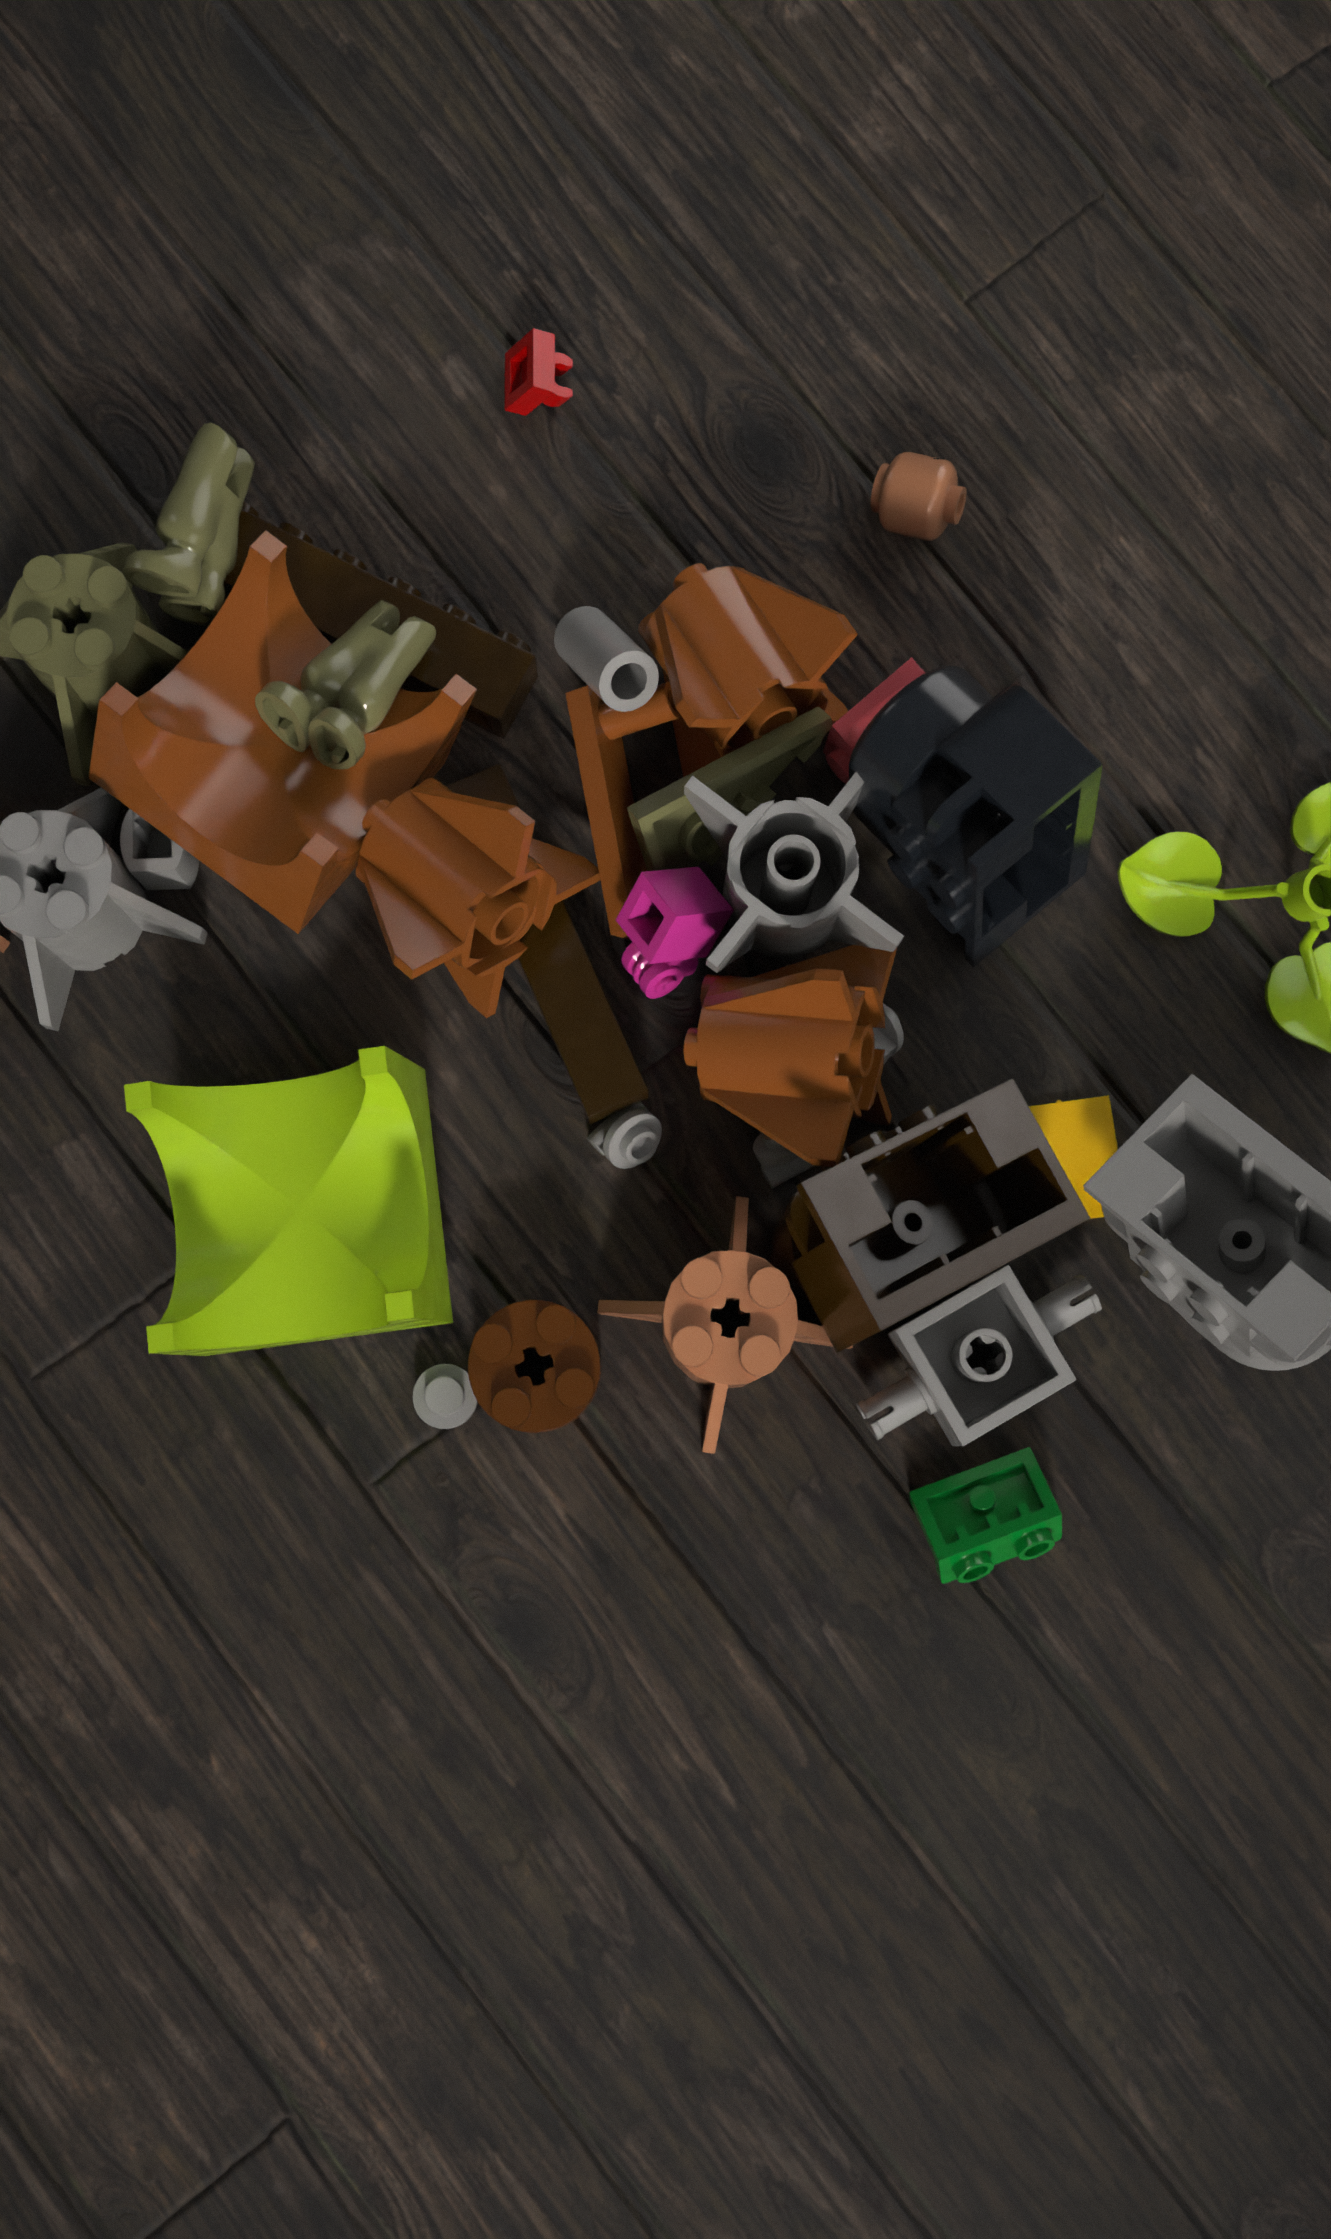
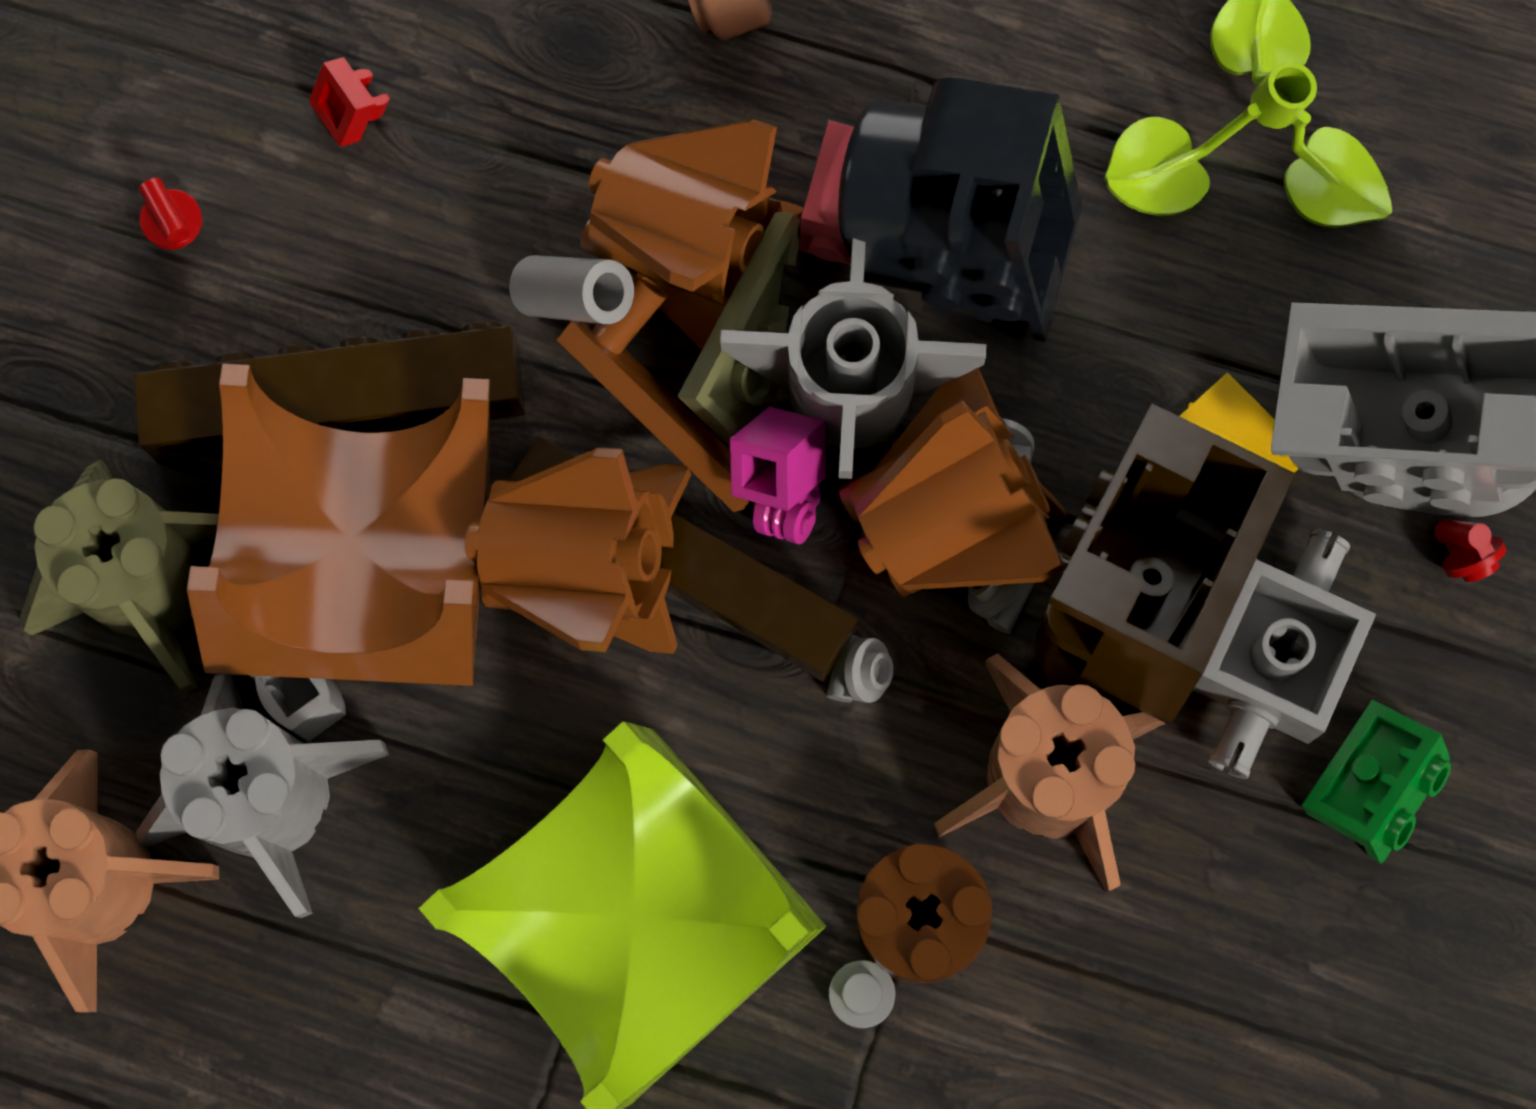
camera: 25 degrees left, 5 degrees down
olive piece [122,423,255,626] -> none
olive piece [255,600,437,769] -> none
none -> red plate [139,178,203,250]
none -> red plate [1435,519,1507,582]

